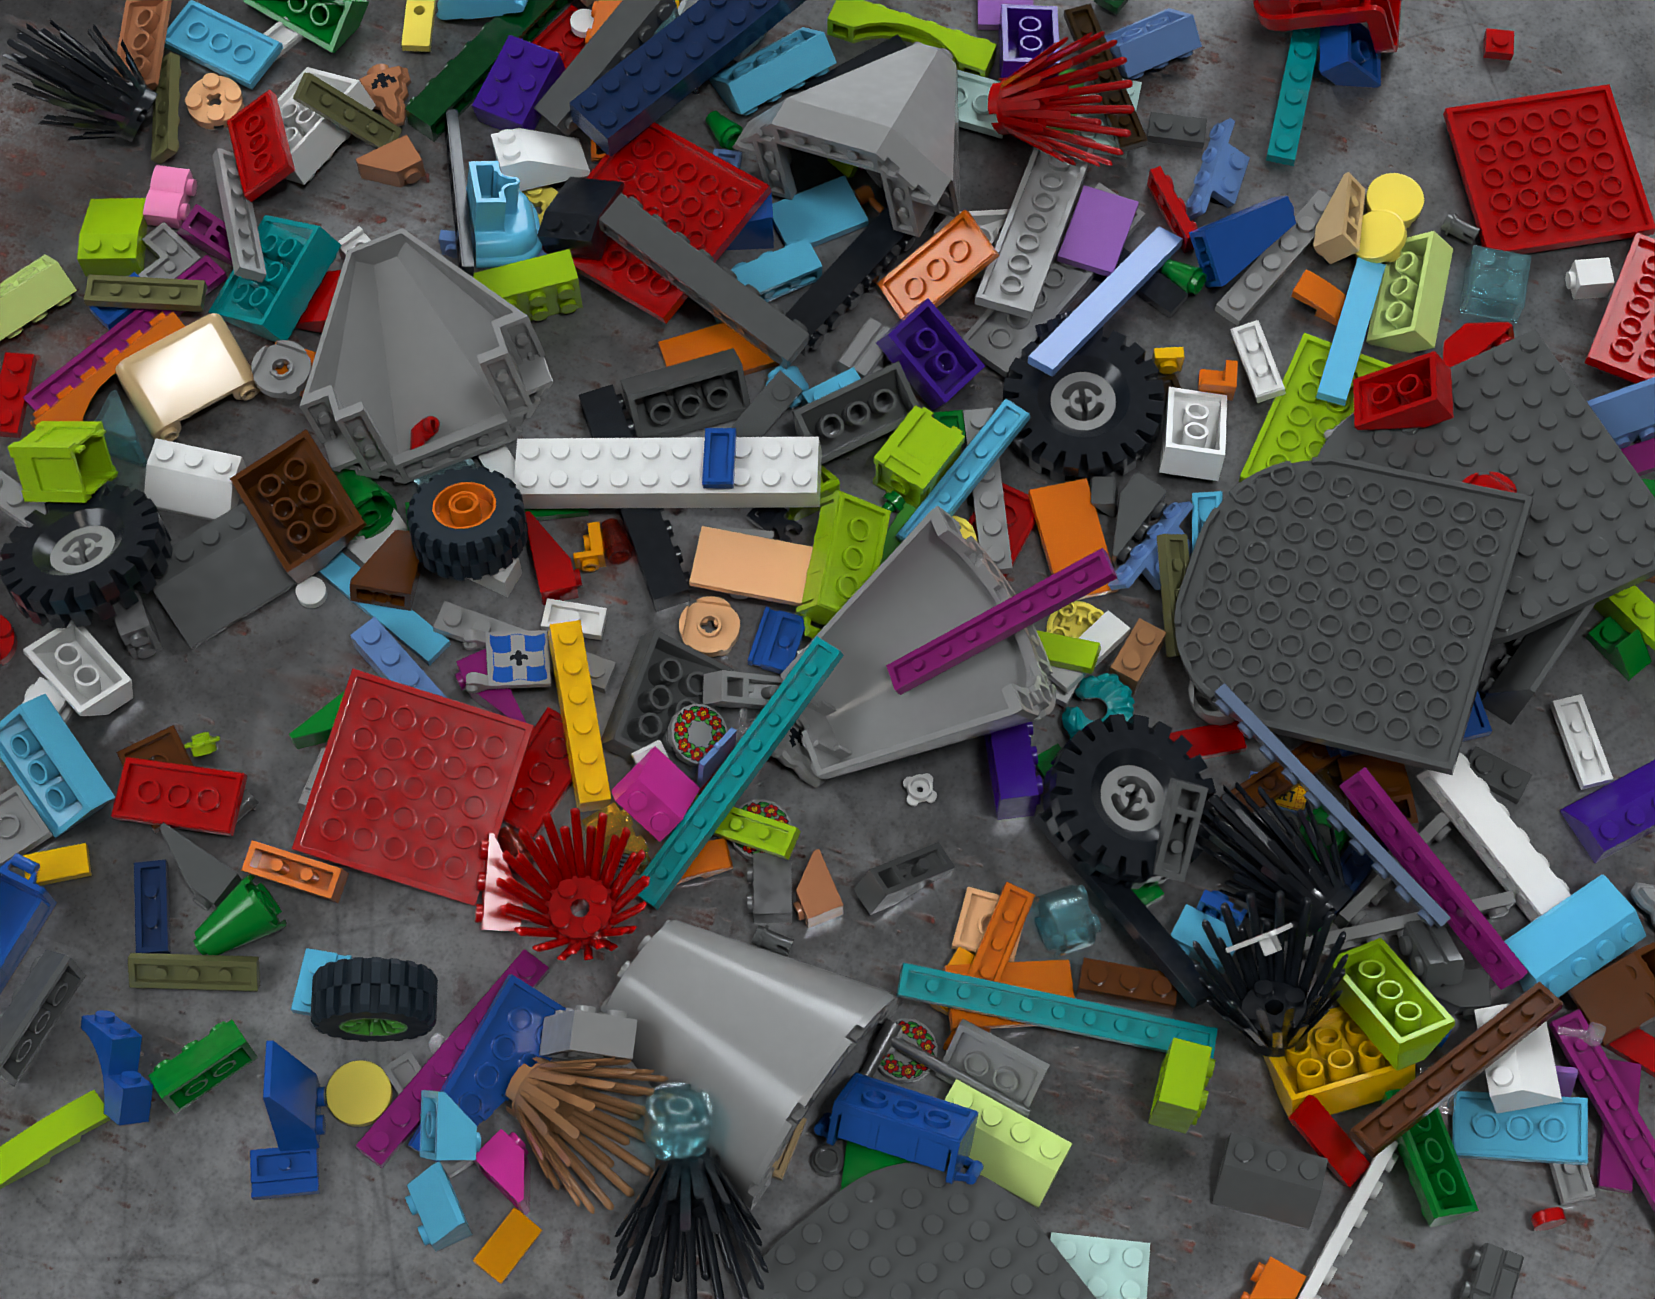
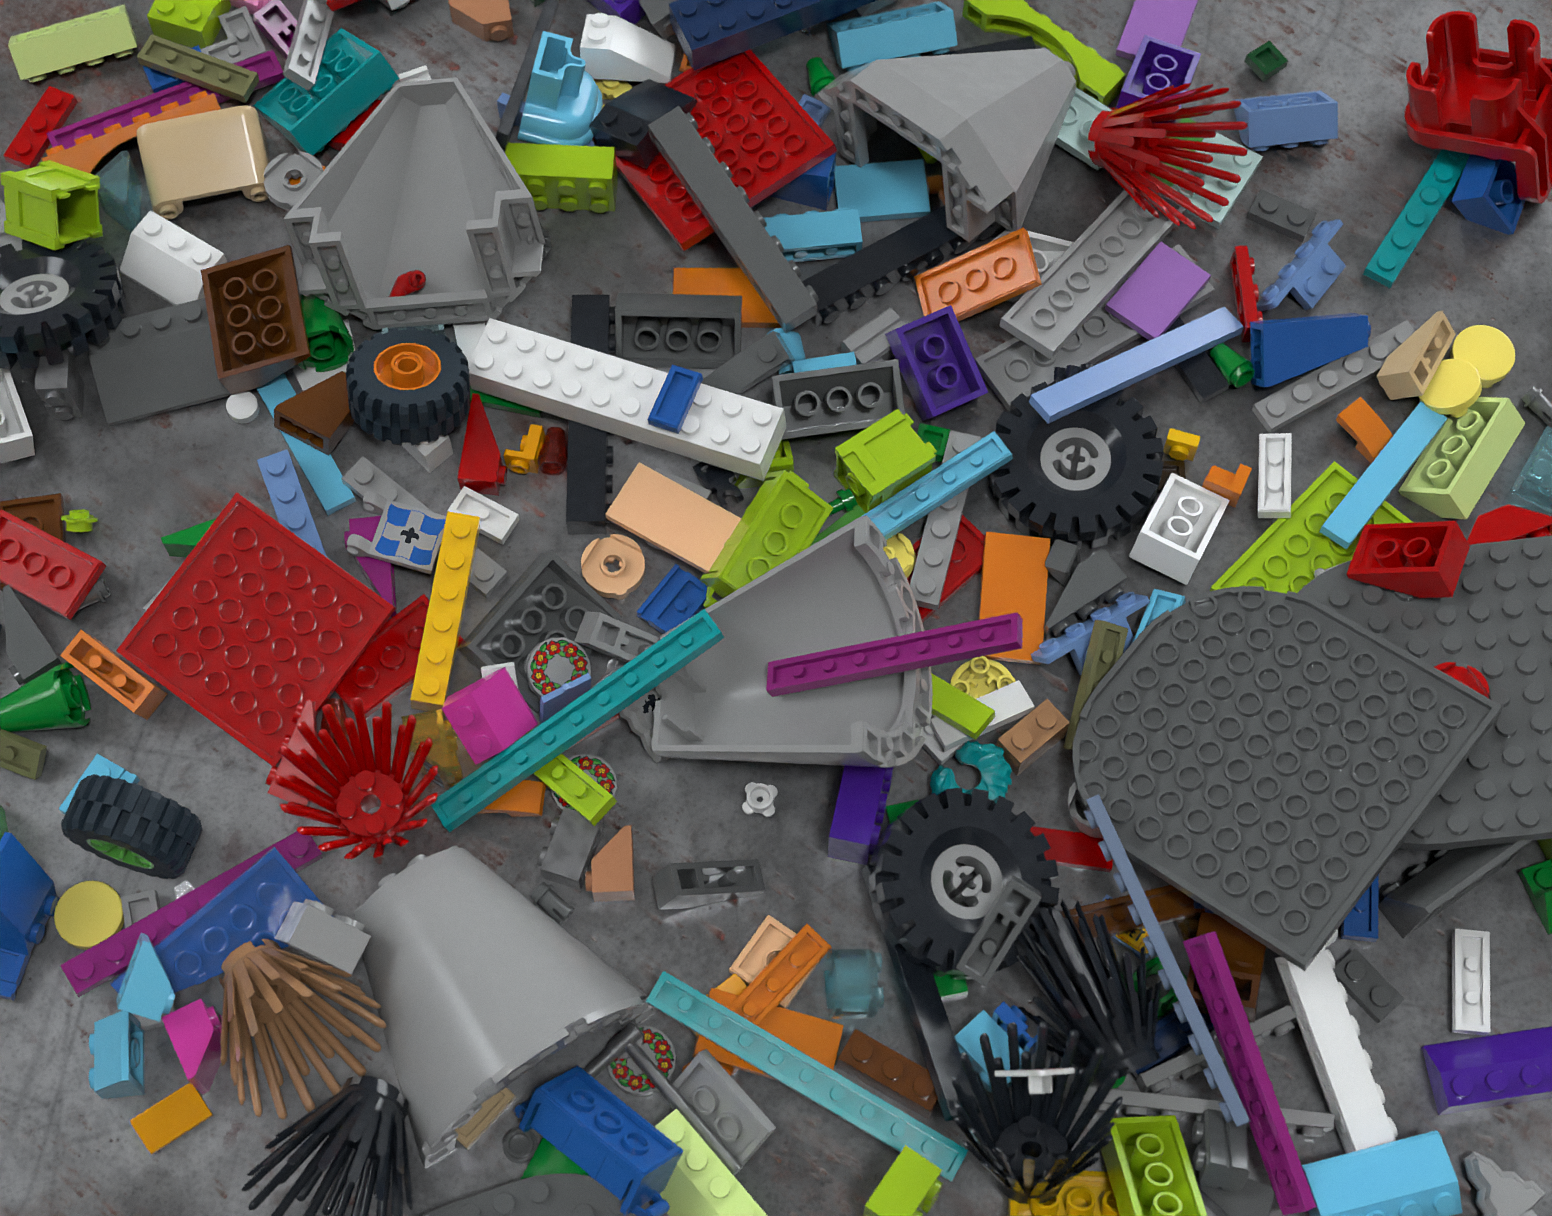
camera: 20 degrees right, 0 degrees up
clear light blue brick [643,1082,713,1161] -> none
dark brown tile [1064,3,1148,152] -> none

